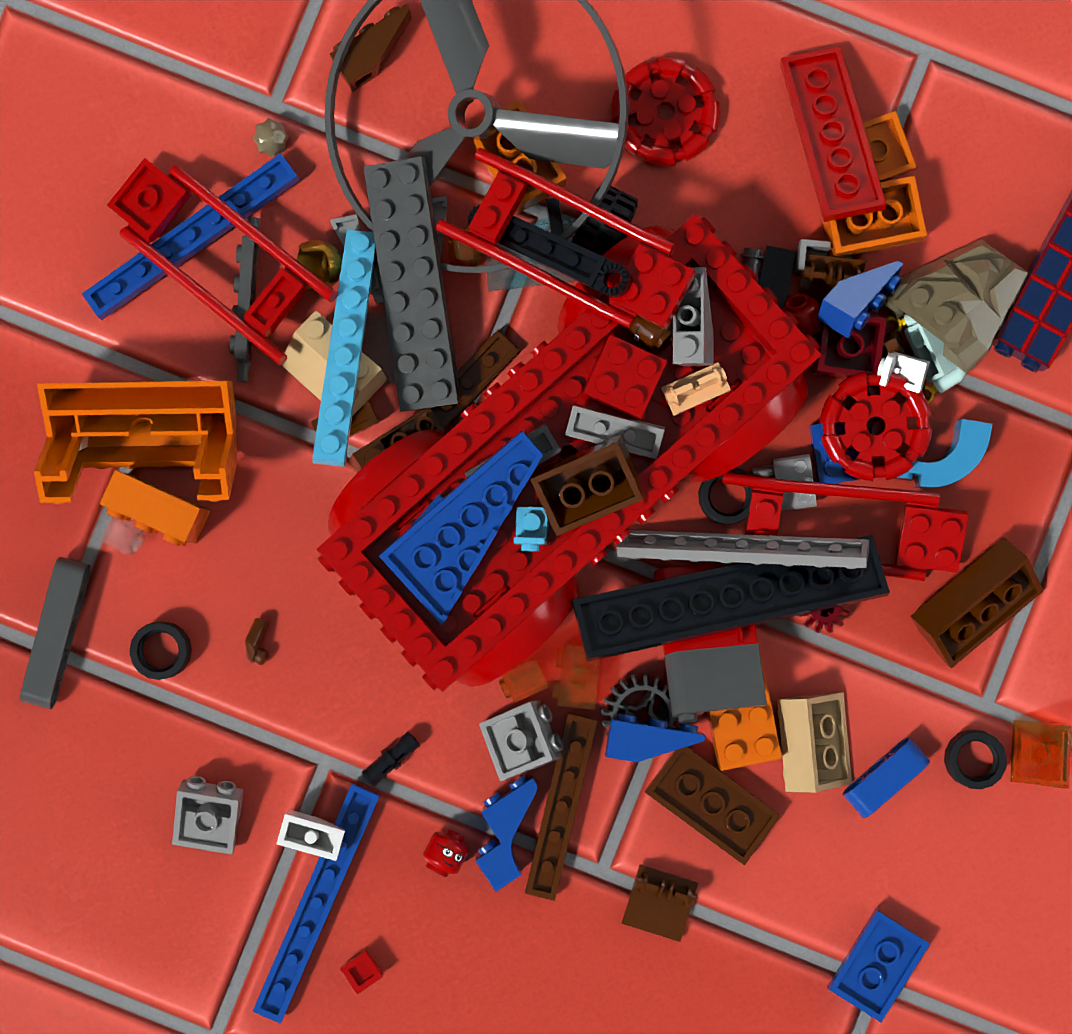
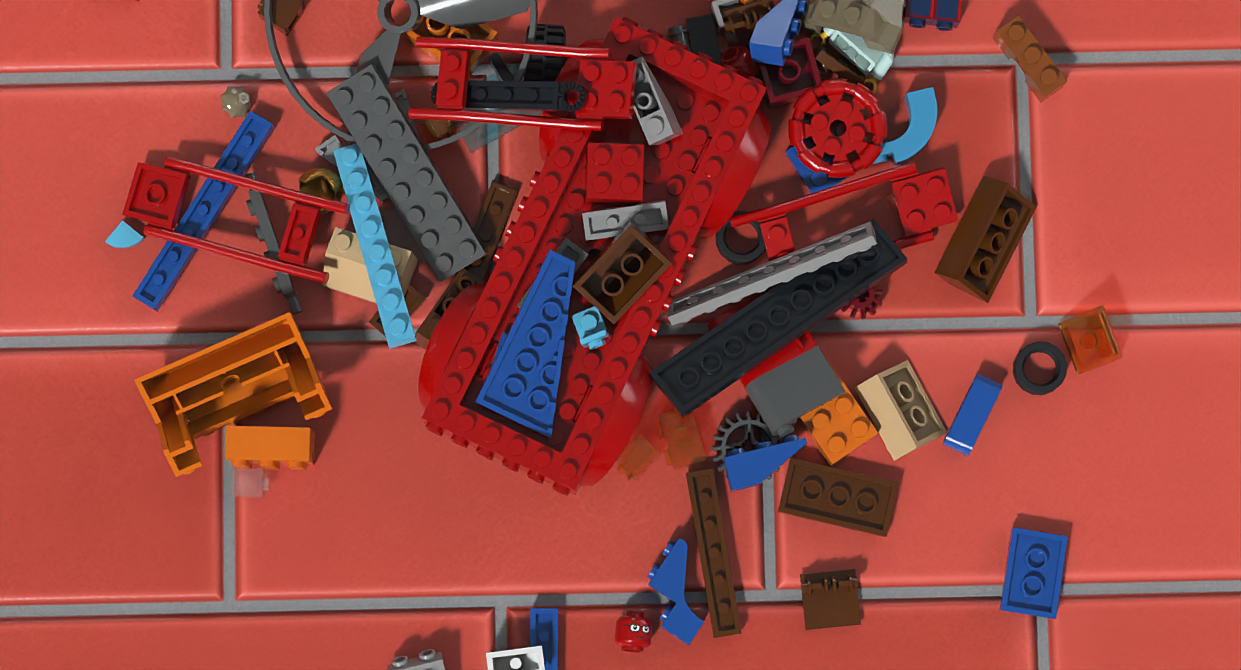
camera: 25 degrees left, 5 degrees down
dark grey beam [20,557,91,709] -> none
black tyre [129,621,192,680] -> none
reddish brown arm [245,618,269,665] -> none
black pin [362,731,421,787] -> none
light grey plate [479,700,563,781] -> none
reddish brown head [629,316,673,351] -> none
light nougat hinge [661,362,731,416] -> none
light grey piece [752,454,817,511] -> none
white bracket [877,351,930,393] -> none
none -> medium azure tile [105,220,145,248]

